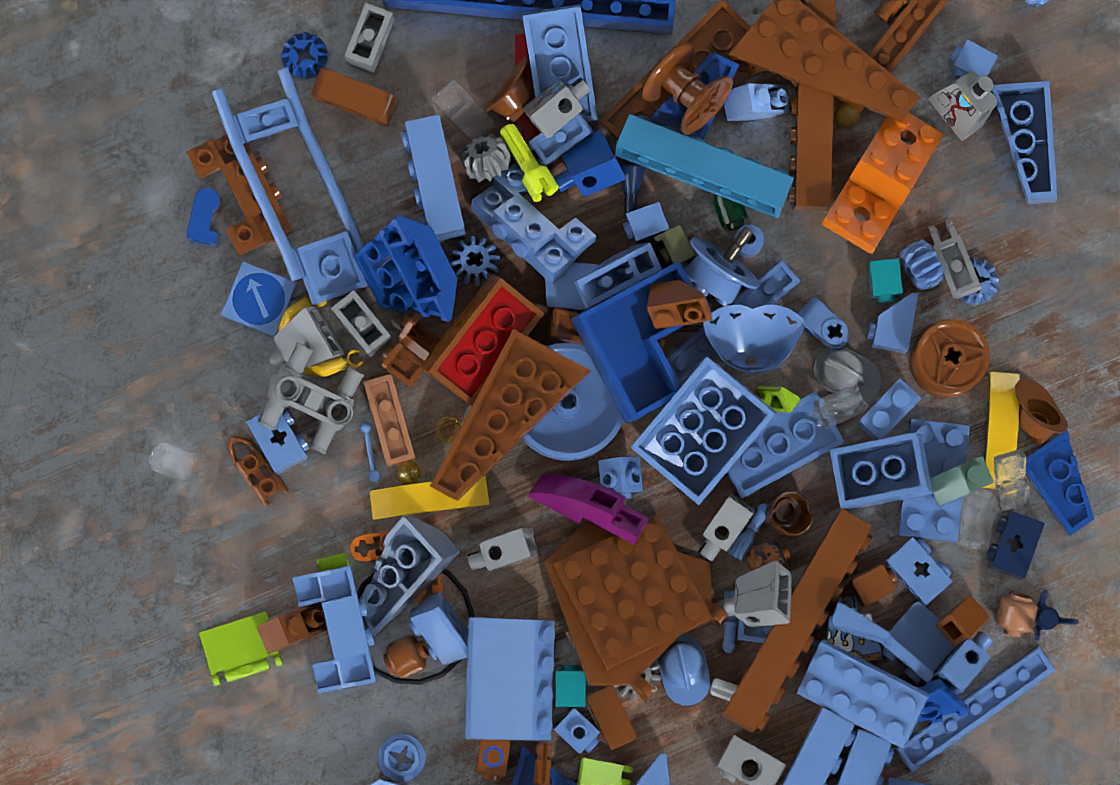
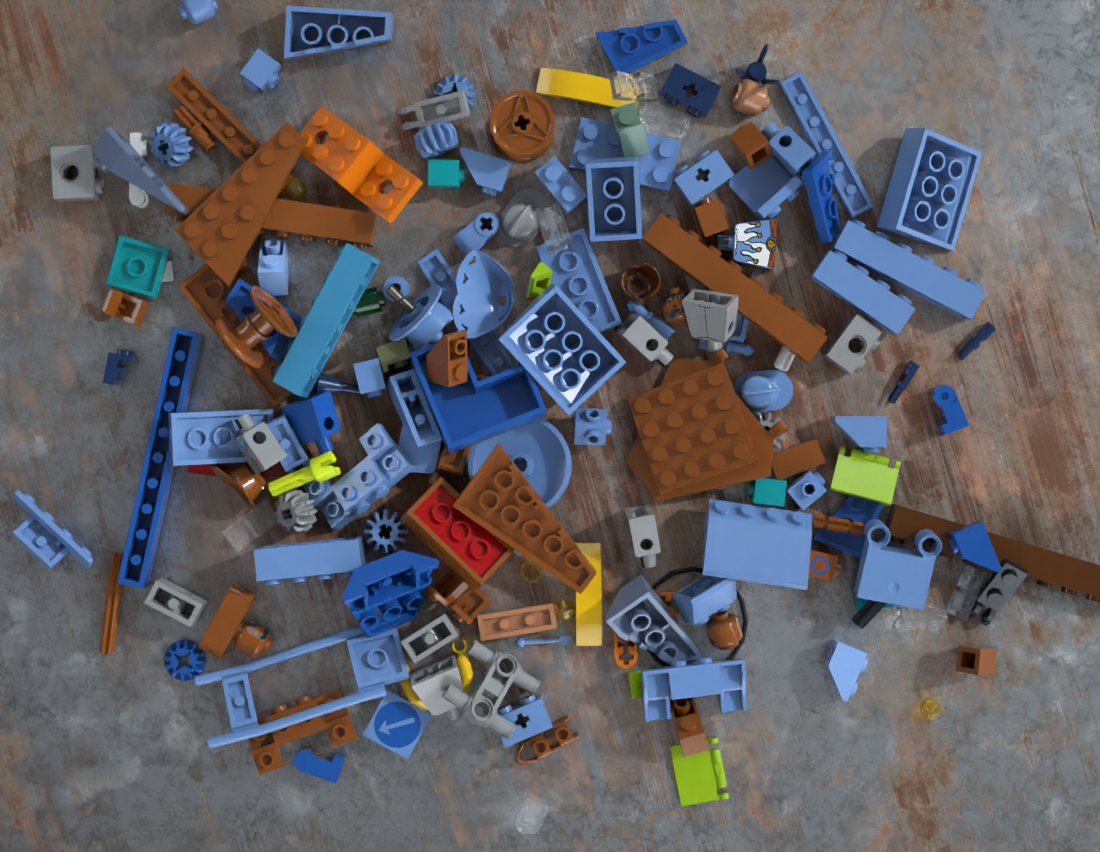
camera: 85 degrees left, 5 degrees up
medium blue gear [378,734,426,782] -> none
magenta slope [528,474,649,544] -> none
medium blue plate [797,639,930,749] -> none
medium blue slope [832,602,893,646] -> none
light grey torso [928,71,997,141] -> none
dark orange piece [1015,379,1068,444] -> none
none -> dark orange head [232,620,273,658]

